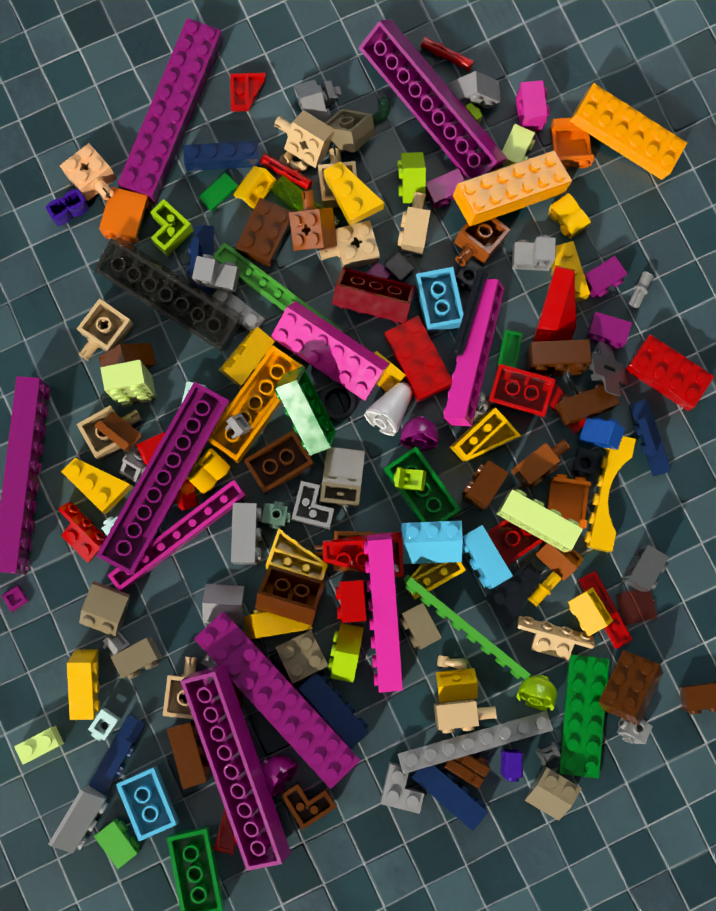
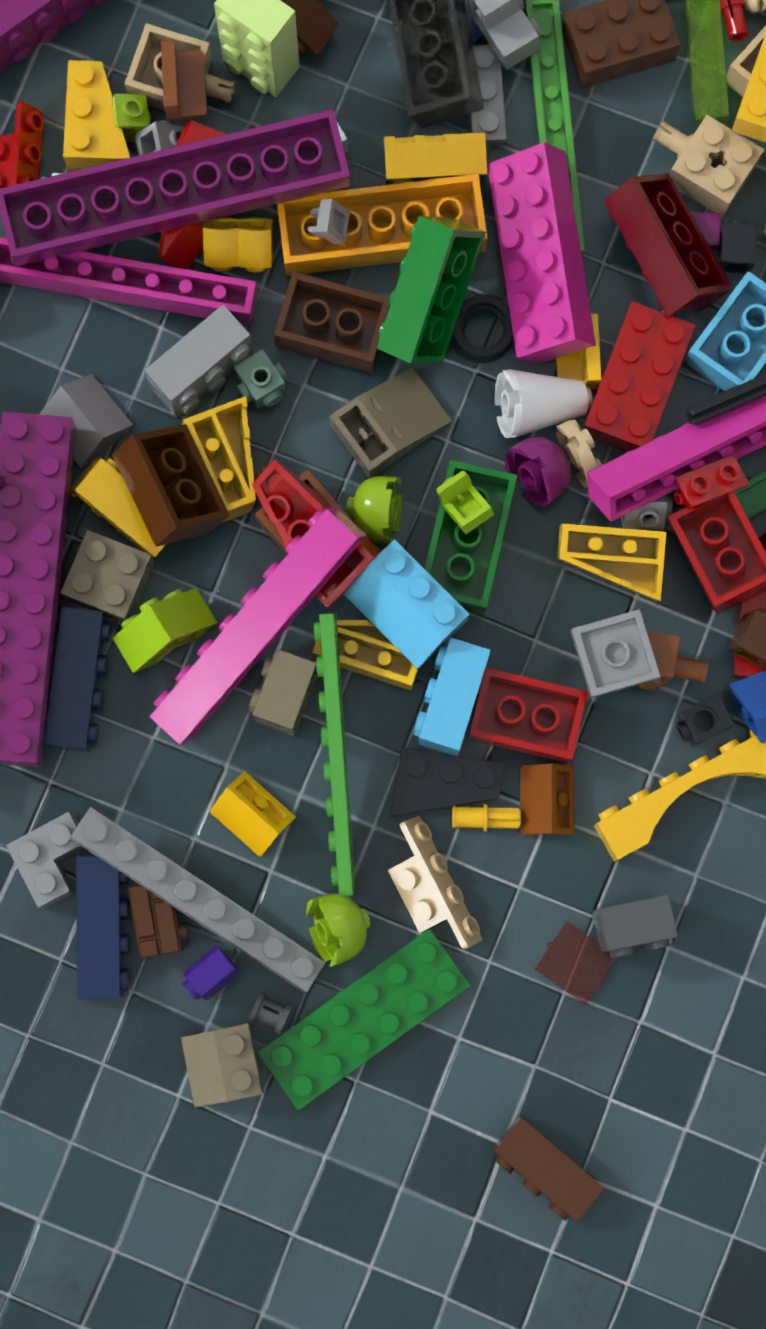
camera: 50 degrees right, 0 degrees up
dark orange brick [289,190,337,251] -> none
light grey brick [292,481,334,530] -> none
red brick [335,580,366,623] -> none
tan brick [433,699,497,733] -> none
tan arm [437,655,468,670] -> none
reddish brown brick [462,460,509,512] -> none
yellowish green brick [496,489,583,553] -> none
orange panel [547,474,591,529] -> none
yellow brick [568,587,613,636] -> none
red tile [578,571,633,649] -> none
reddish brown brick [599,650,663,725] -> none
light grey brick [616,718,653,744] -> none
none -> lime bracket [112,94,151,142]
none -> lime cylinder [346,476,403,545]
none -> tan plate [556,419,602,488]
none -> light grey plate [571,609,661,698]
none -> red hinge [674,454,749,508]

